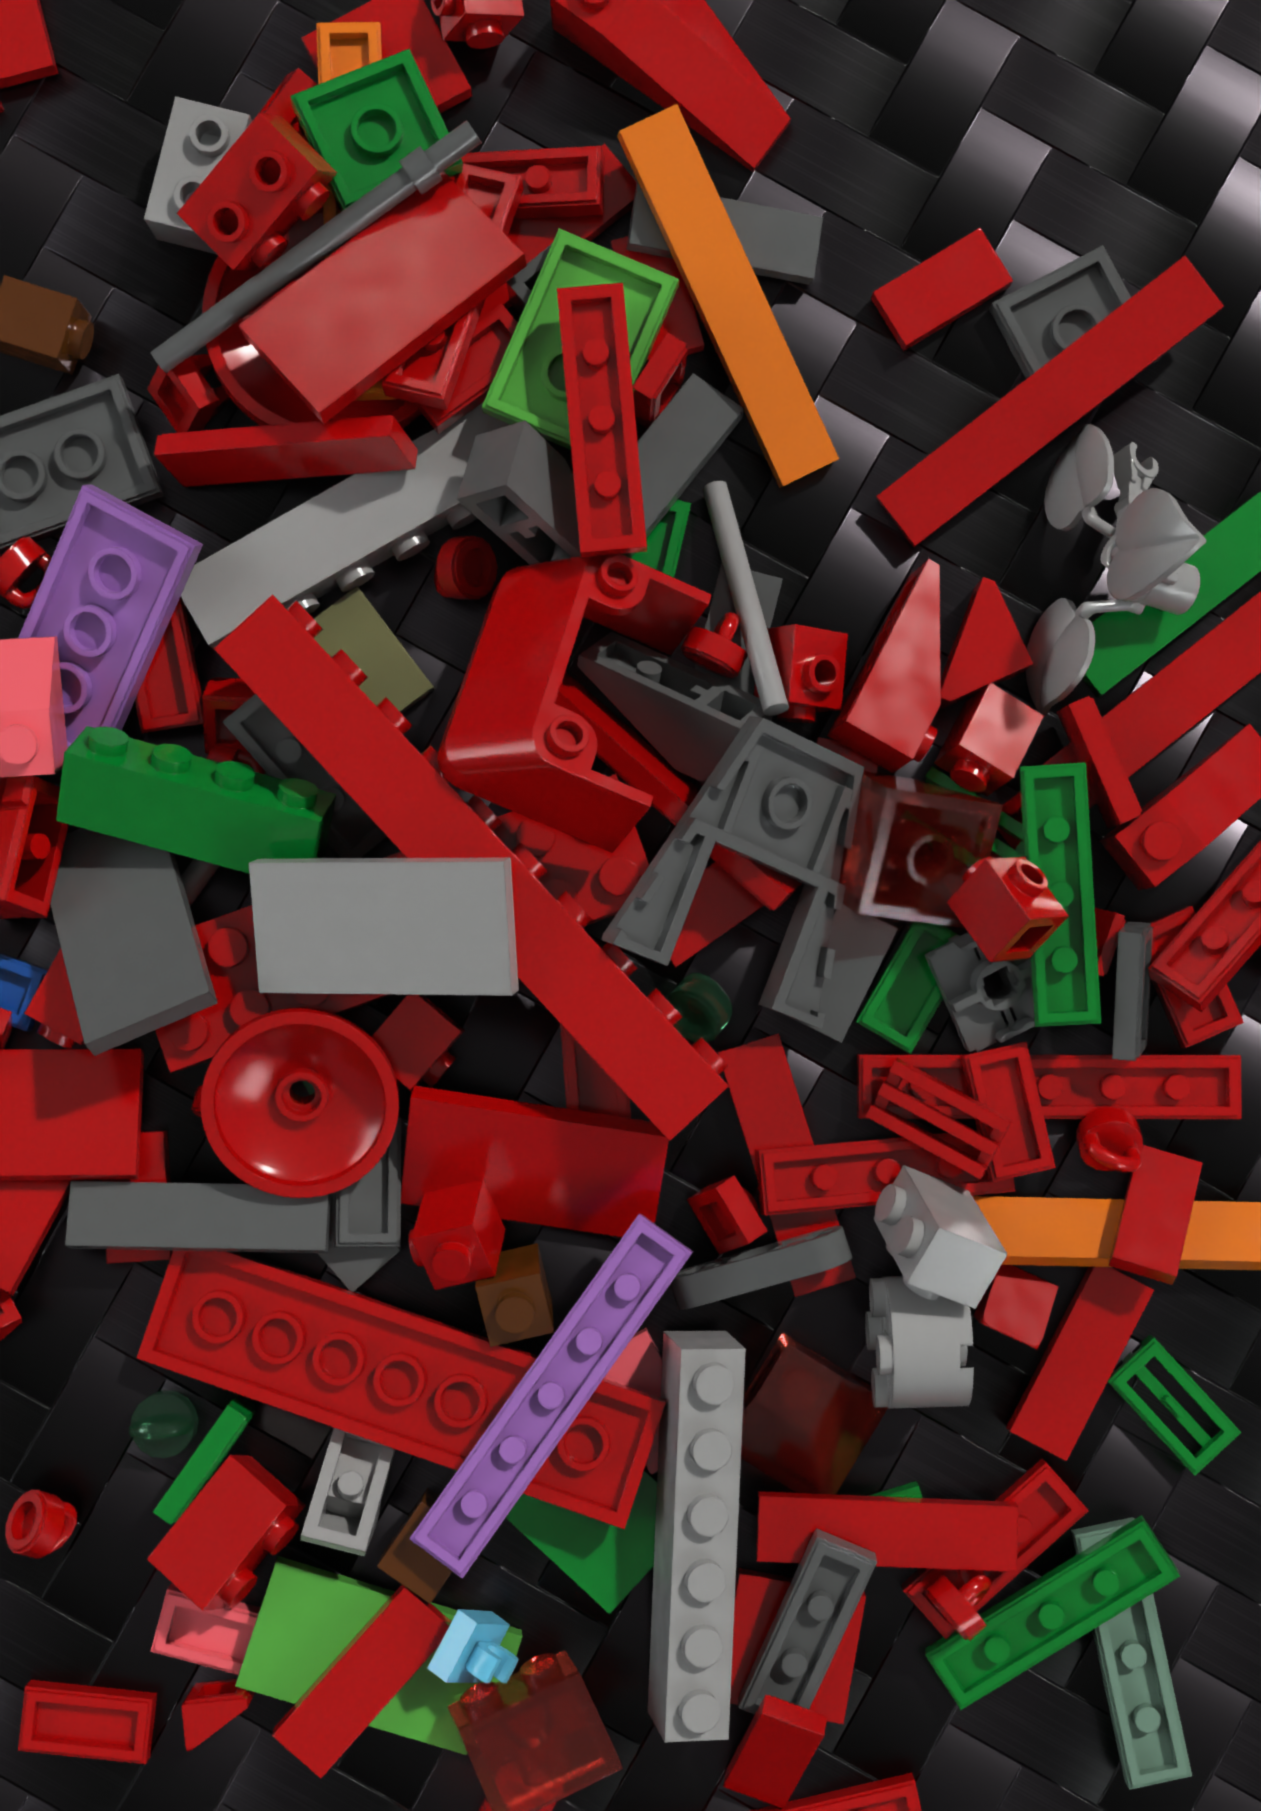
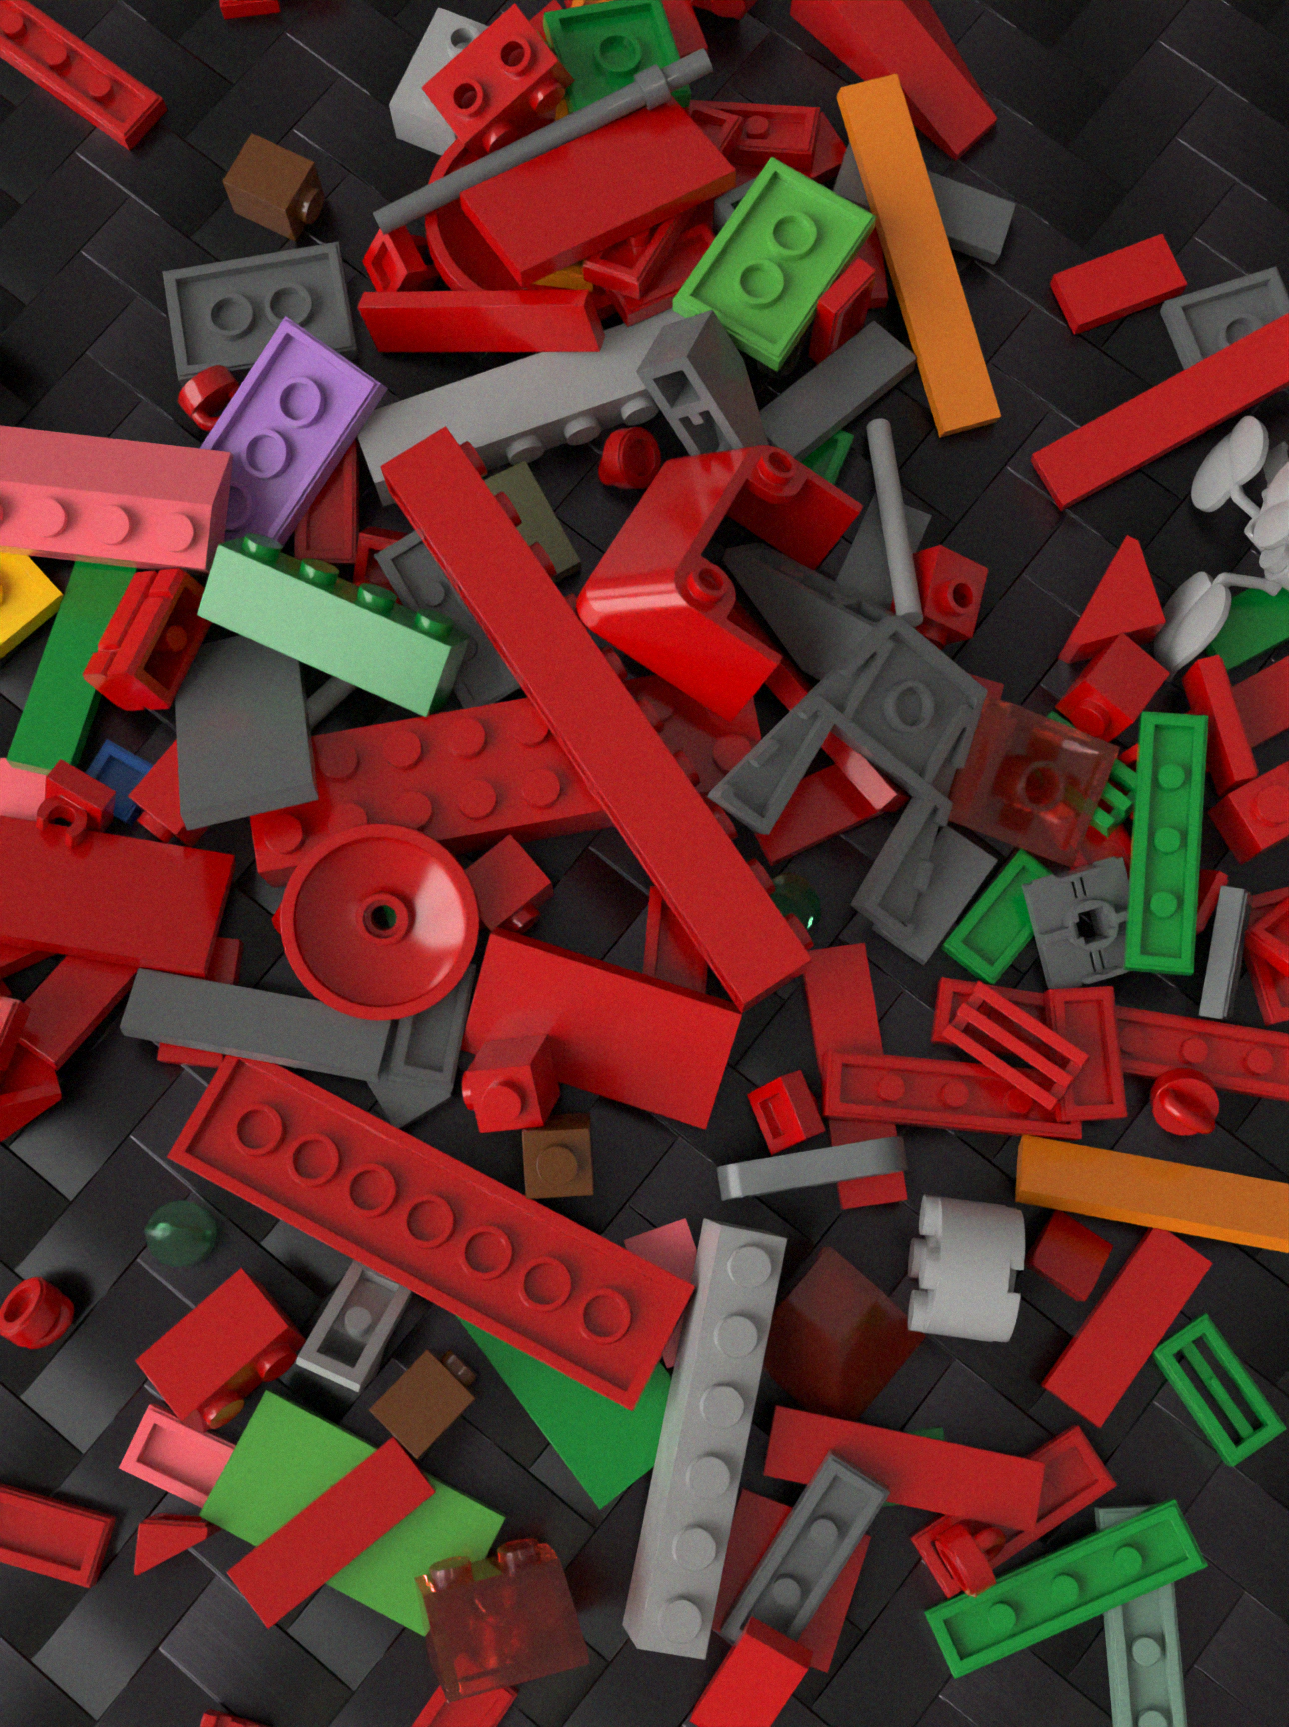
camera: 10 degrees right, 10 degrees down
green tile [153,1394,257,1525] -> none
light grey tile [249,857,519,996] -> none
medium lavender tile [409,1213,693,1579] -> none
medium azure tile [428,1609,519,1683] -> none
red plate [557,283,647,557] -> none
red tile [681,612,748,678] -> none
slope [827,559,941,773] -> none
light grey brick [873,1165,1008,1309] -> none
red brick [947,857,1069,962] -> none
red tile [1108,1145,1203,1285] -> none

